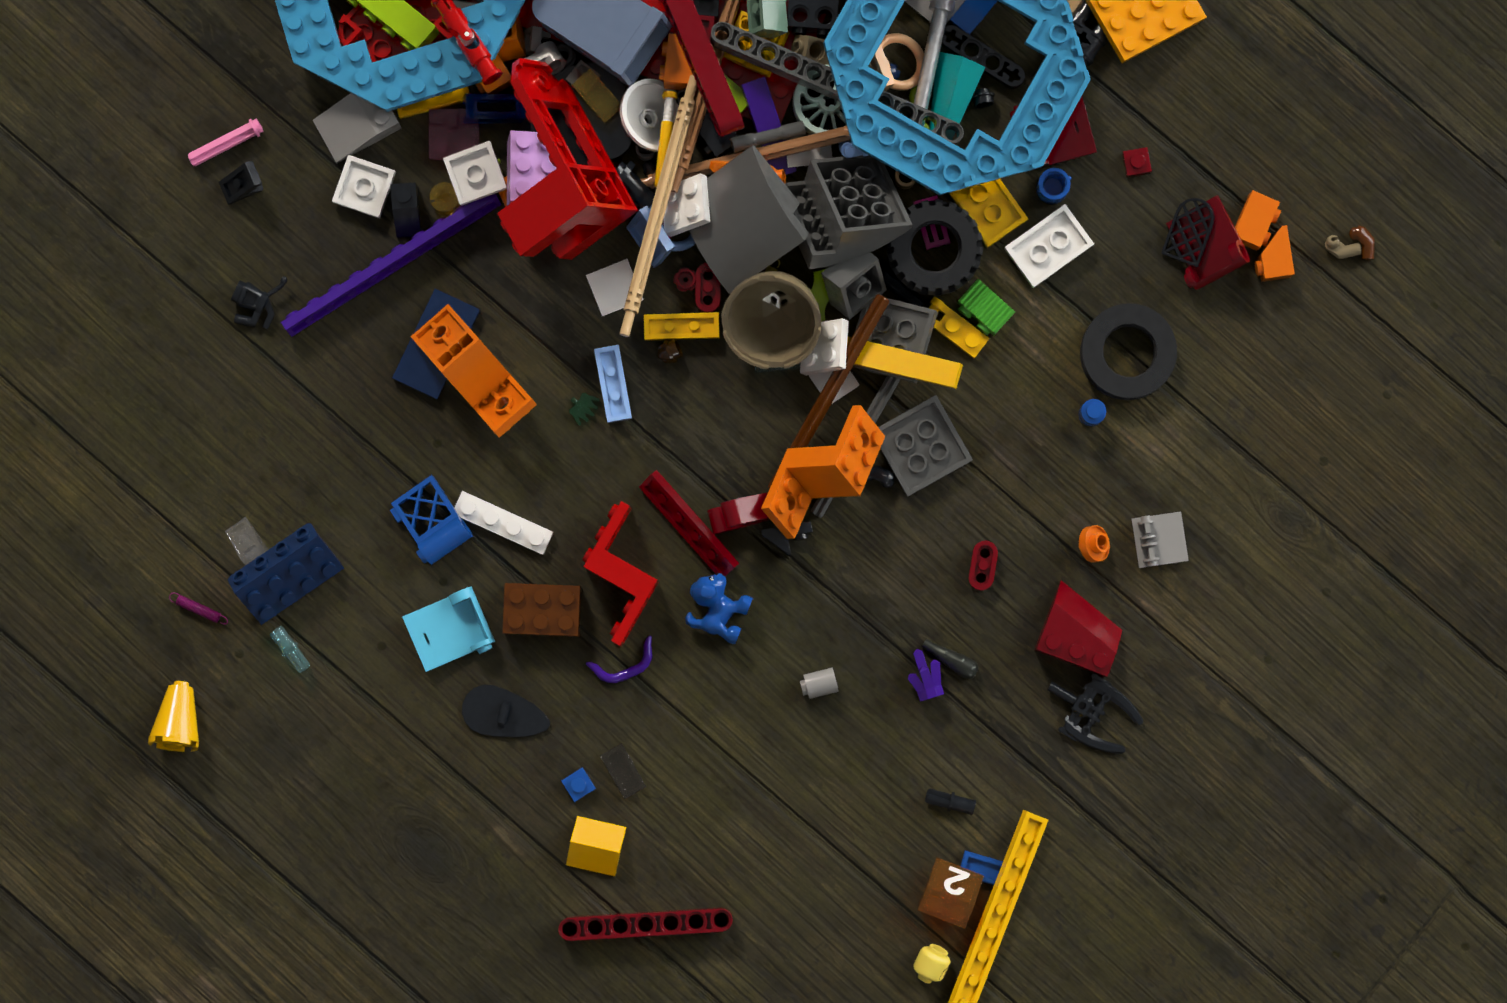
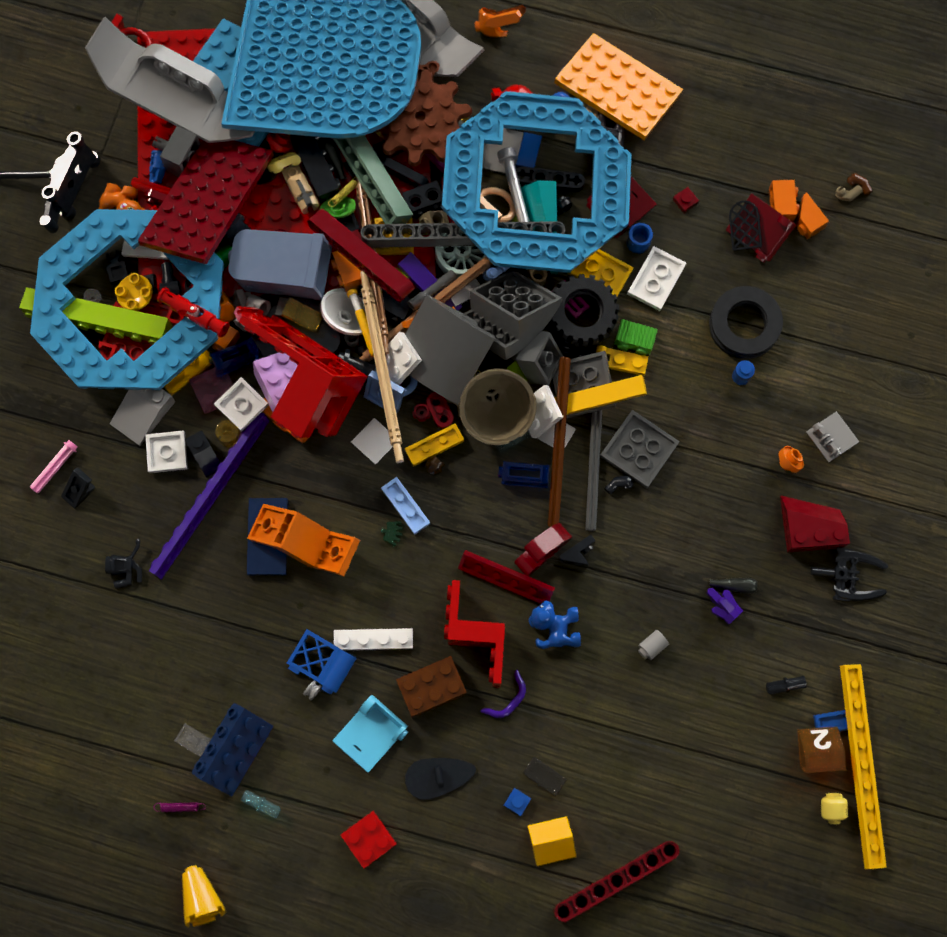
camera: 30 degrees left, 10 degrees down
orange bracket [761,405,885,539] -> none
dark red plate [968,540,998,591] -> none
none -> light grey bush [303,680,322,700]
none -> red plate [341,811,397,869]
none -> clear blue window [498,461,549,488]

